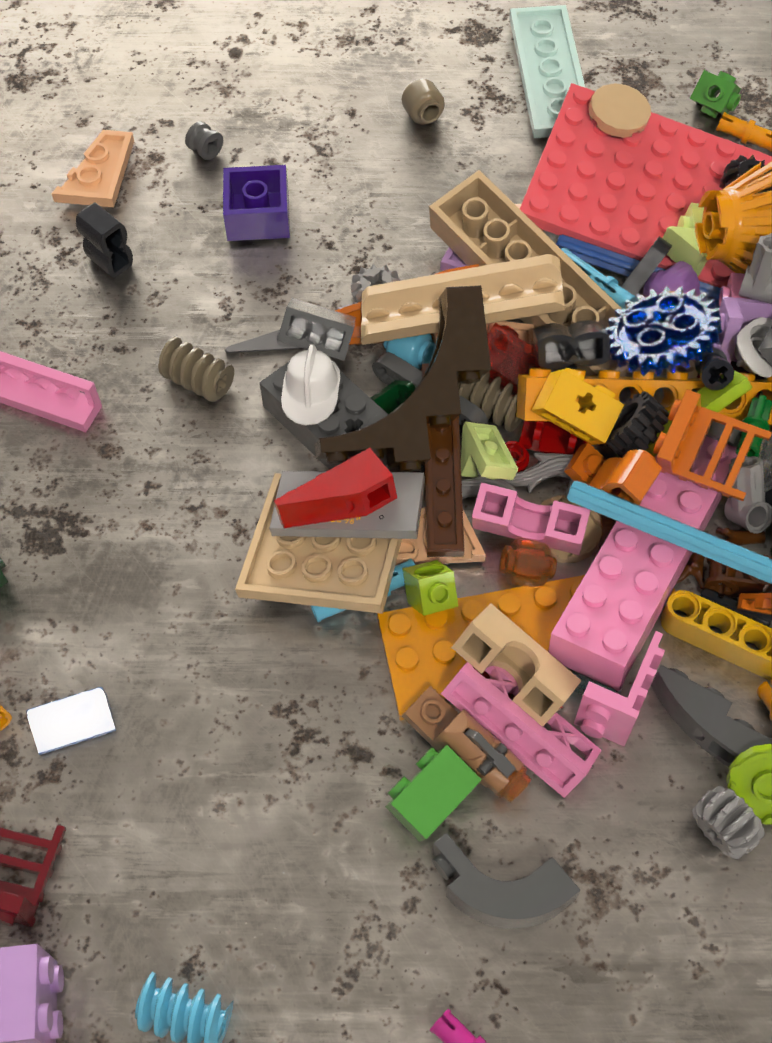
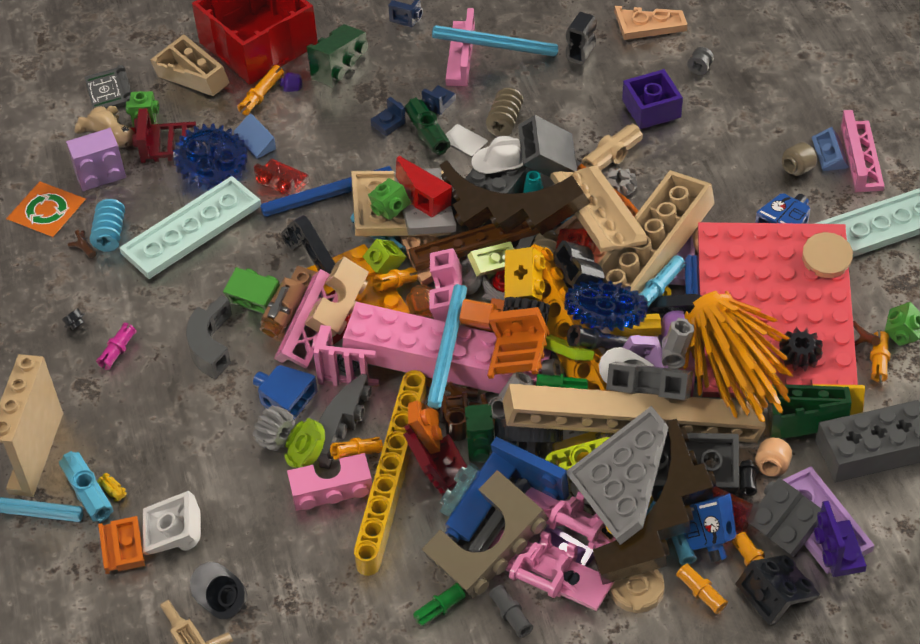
camera: 75 degrees right, 10 degrees down
none -> light aqua plate [119,176,261,279]
none -> clear blue gear [173,123,248,190]
none -> blue torso [253,365,318,420]
none -> clear red bracket [254,158,309,196]
none -> blue axle [261,166,392,217]
none -> black beam [281,215,335,274]
none -> bright green brick [368,178,411,220]
none -> dark blue bracket [371,97,406,136]
none -> light orange pin [372,267,418,291]
none -> dark green piece [405,97,450,156]
none -> dark blue bracket [422,85,456,115]
none -> medium azure axle [432,25,558,57]
none -> white sticker [445,124,488,156]
none -> teal cone [522,171,544,193]
none -> tan piece [582,123,643,171]
none -> blue torso [755,193,811,224]
none -> medium blue slope [812,127,849,171]
none -> bright pink fence [841,110,884,192]
none -> reddish brown bar [853,321,880,346]

